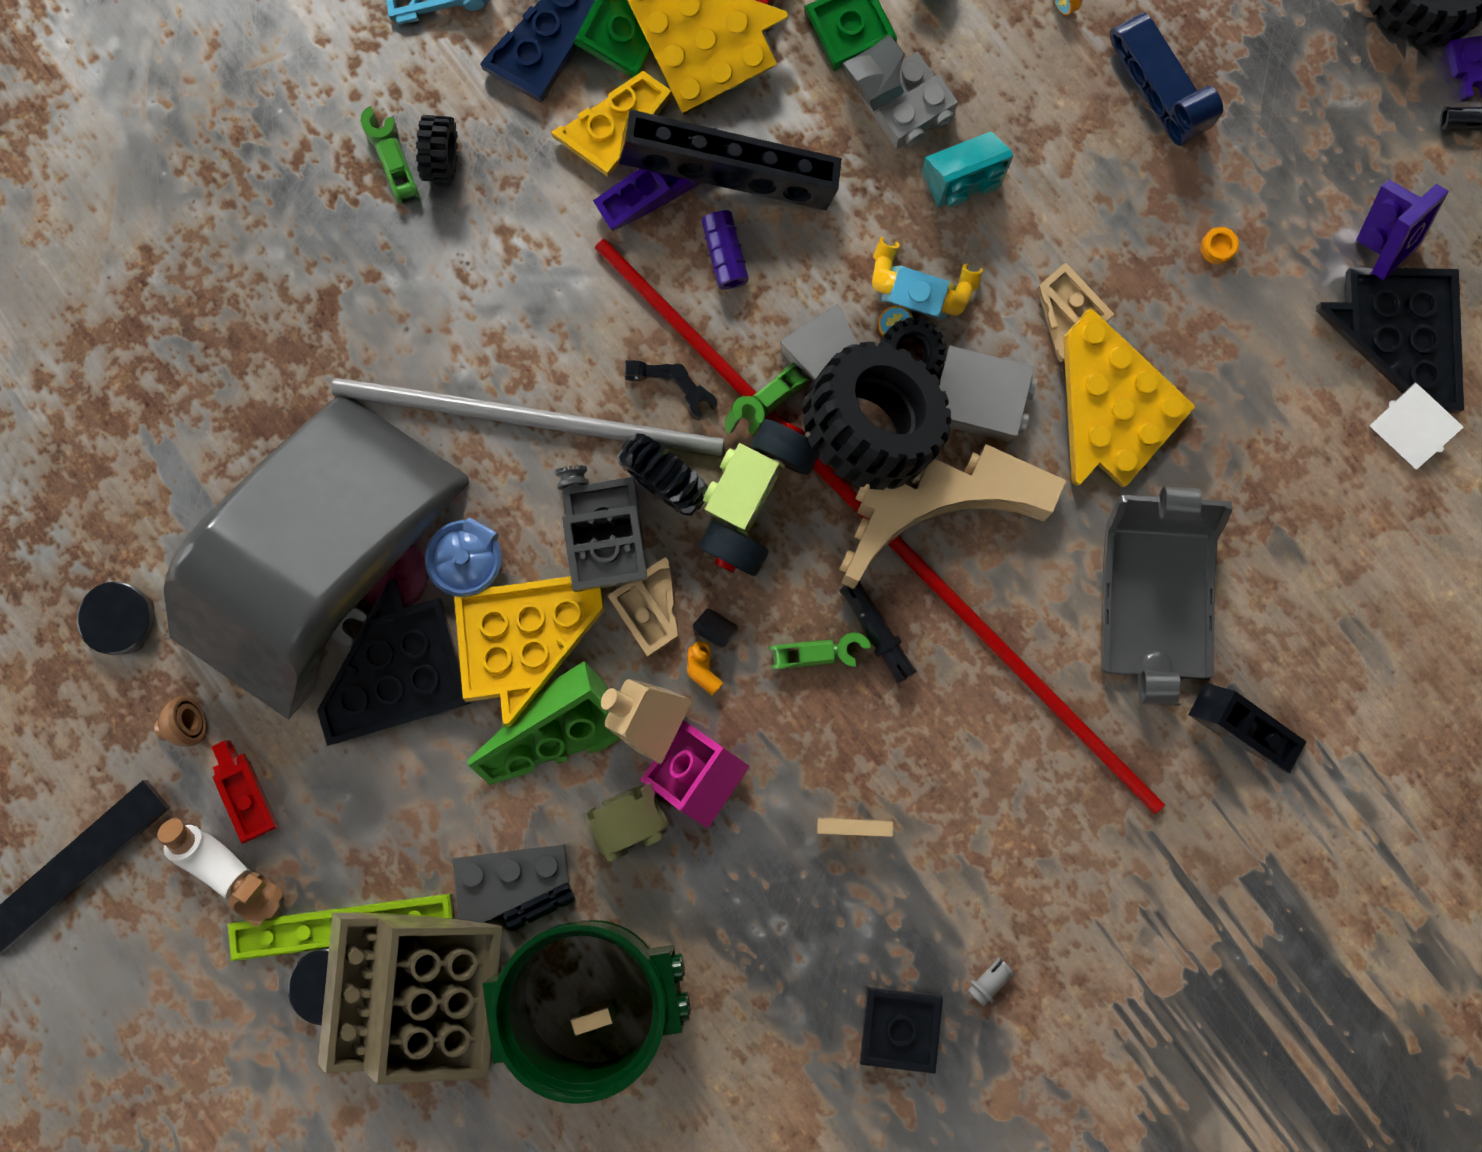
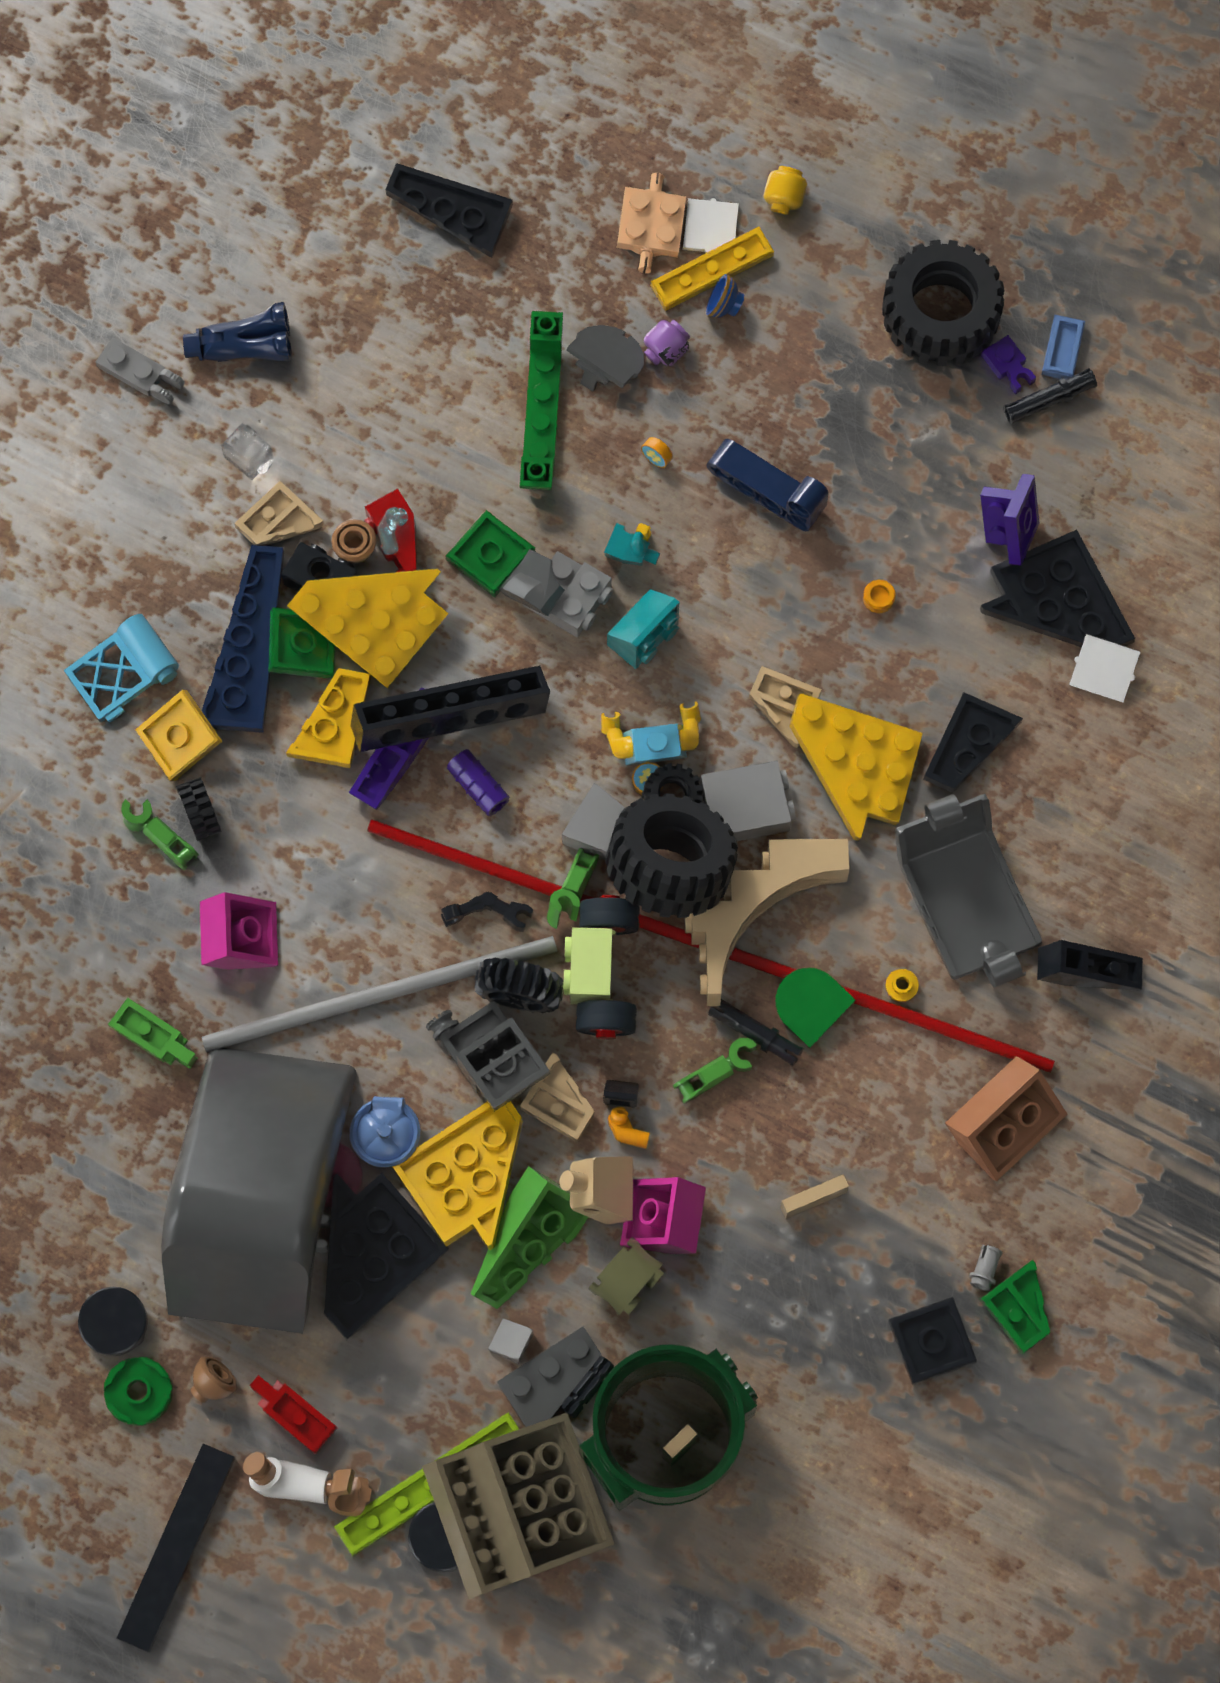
camera: 30 degrees left, 10 degrees down
none -> green tile [104,1357,173,1426]
none -> bright green hinge [108,998,198,1069]
none -> yellow plate [135,689,222,781]
none -> dark pink slope [200,892,278,970]
none -> light grey slope [488,1318,534,1364]
none -> teal piece [604,523,660,566]
none -> green tile [775,968,856,1048]
none -> yellow plate [885,969,919,1002]
none -> black wing [923,692,1023,793]
none -> nougat slope [945,1056,1068,1182]
none -> green wing [980,1260,1050,1355]

